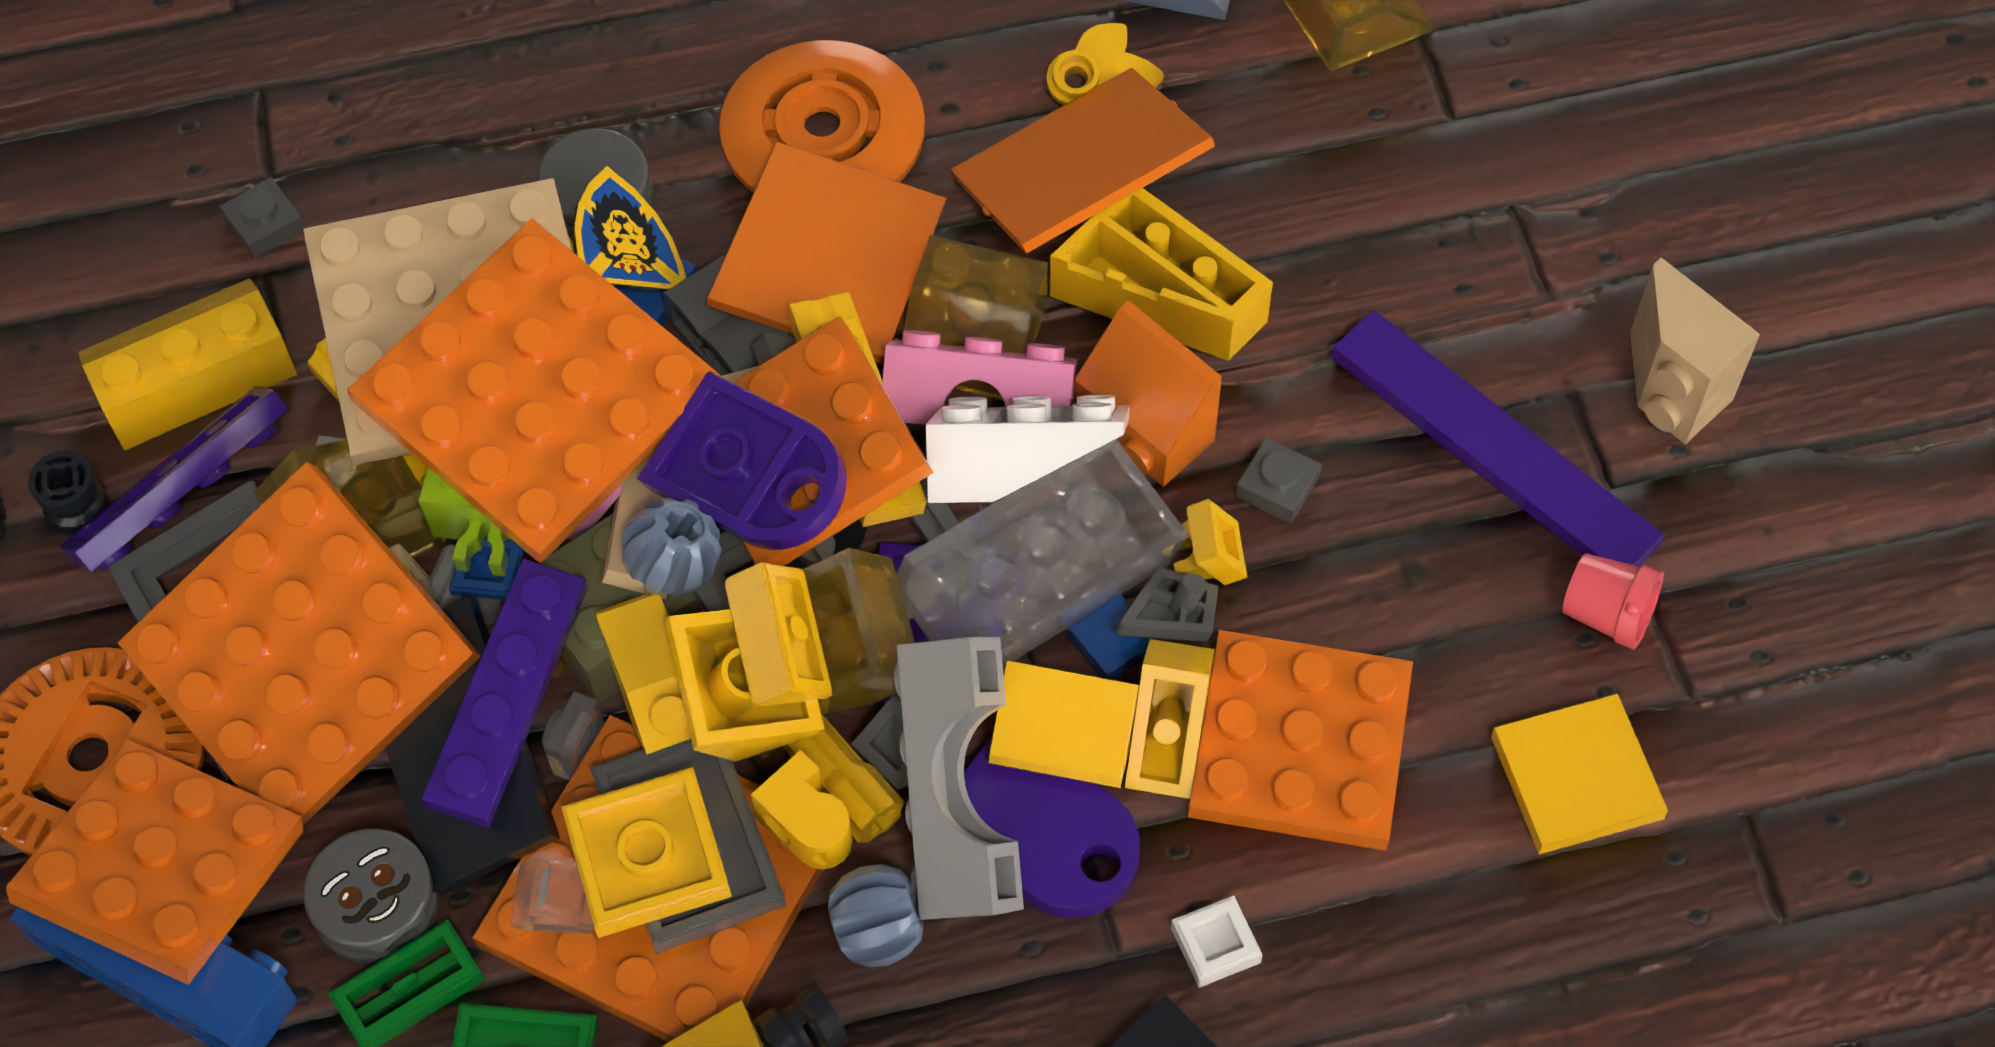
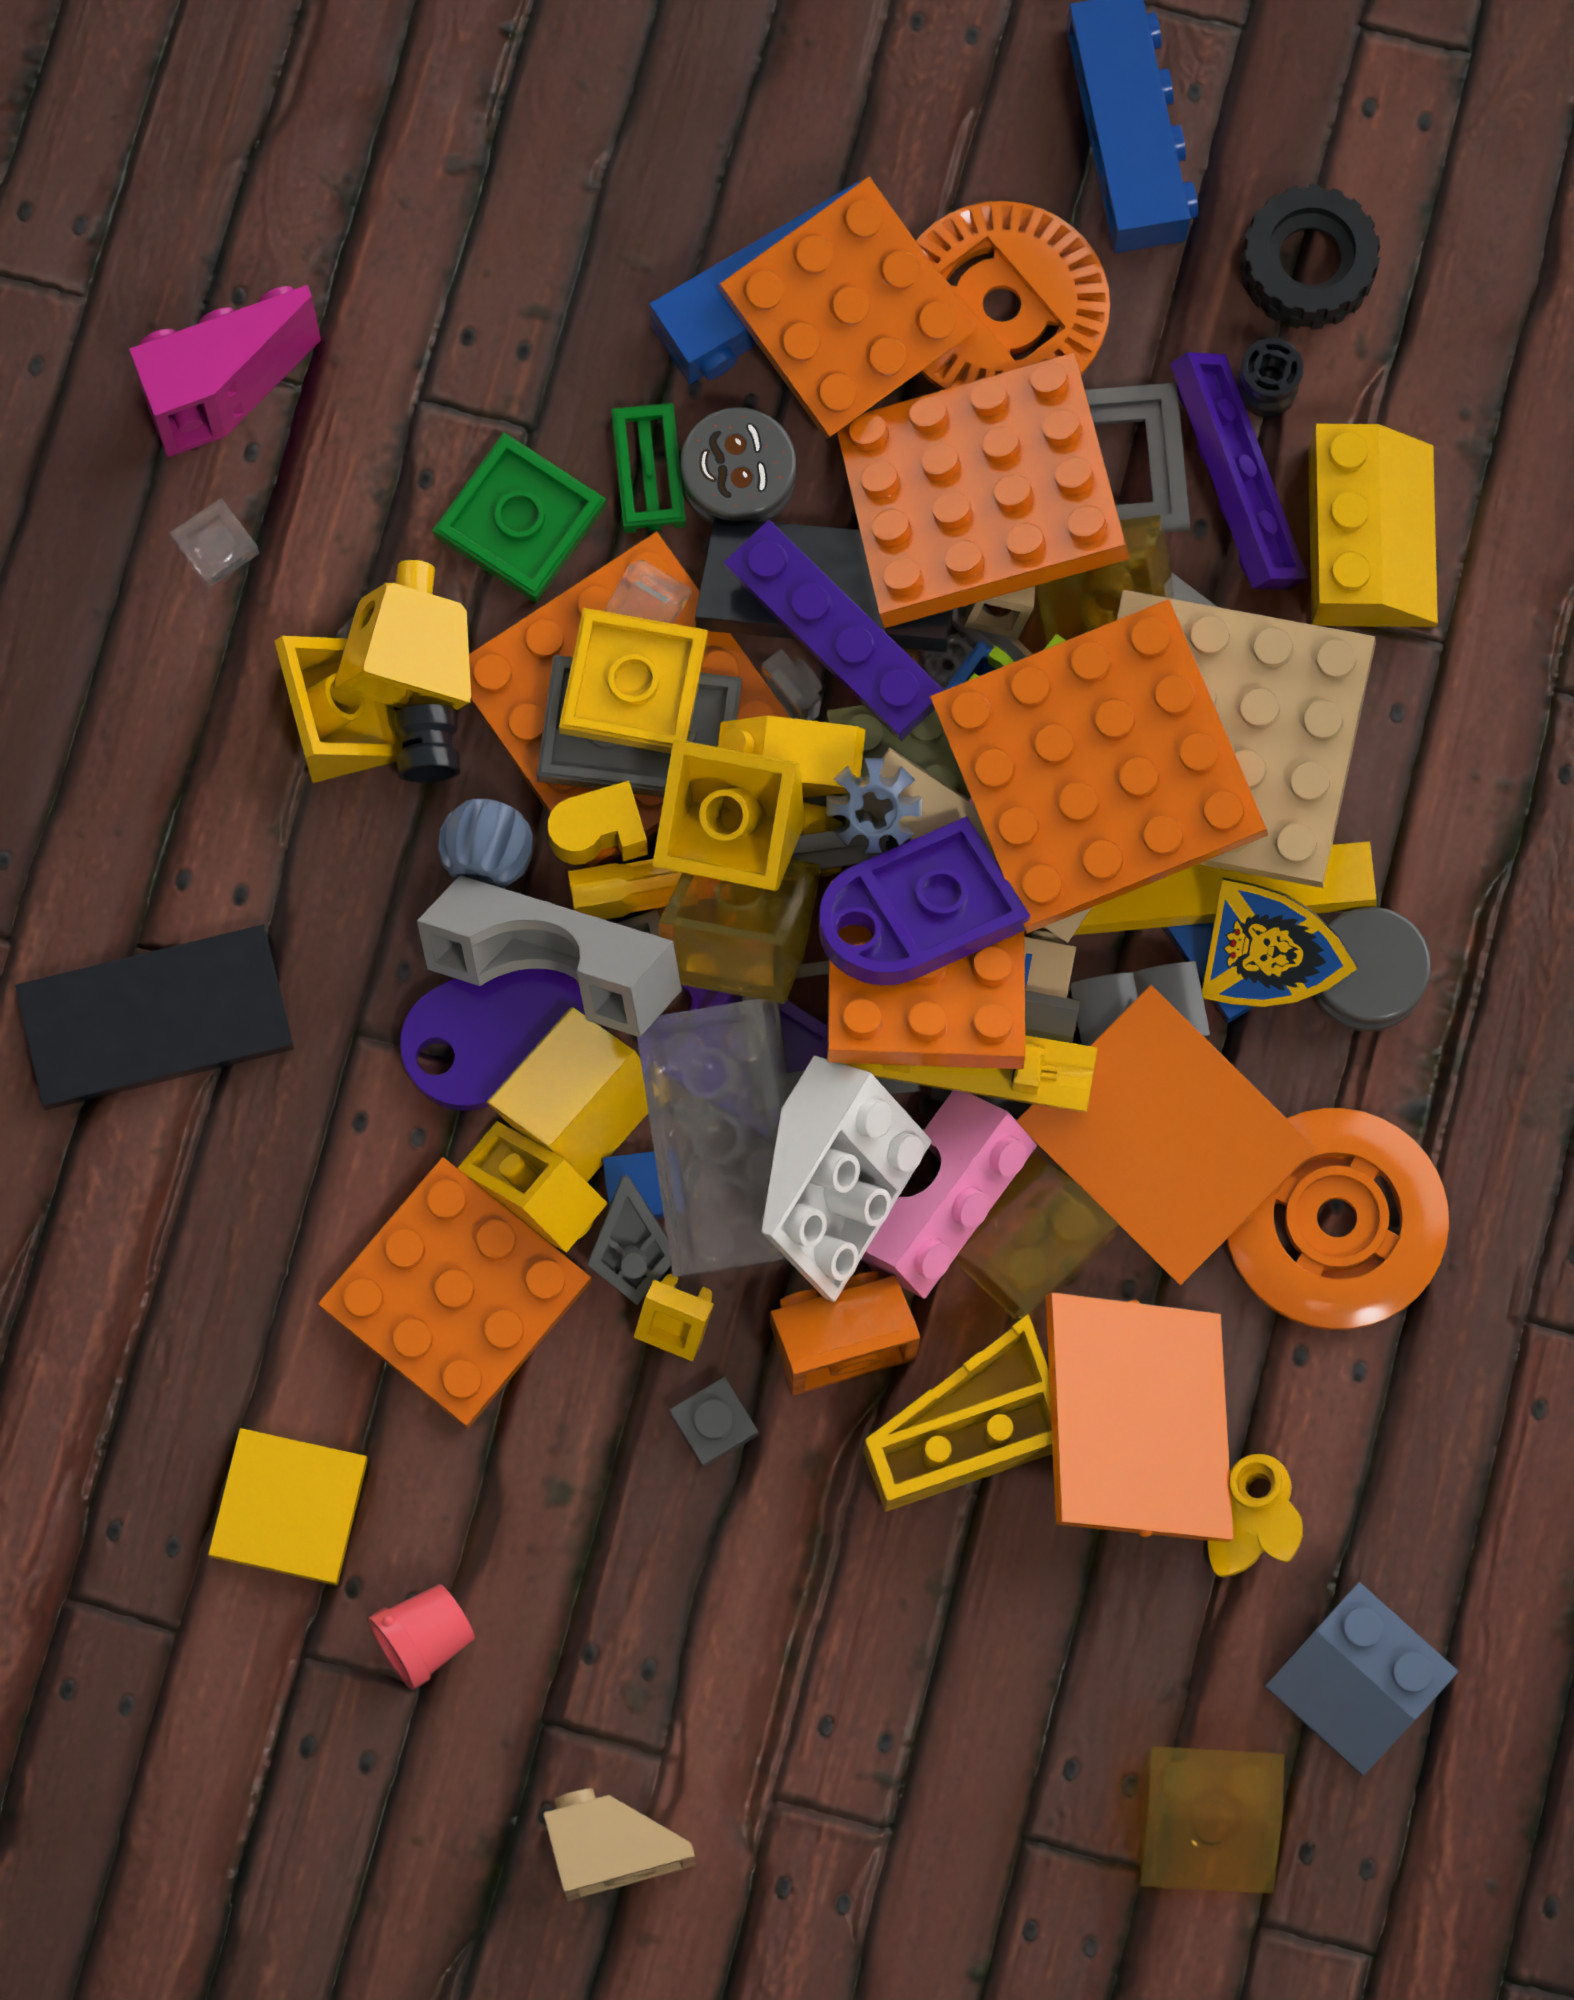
camera: 115 degrees right, 15 degrees up
dark grey plate [219,177,305,259] -> none
yellow slope [725,562,832,706] -> none
white tile [1171,895,1262,988] -> none
dark purple tile [1331,310,1664,566] -> none

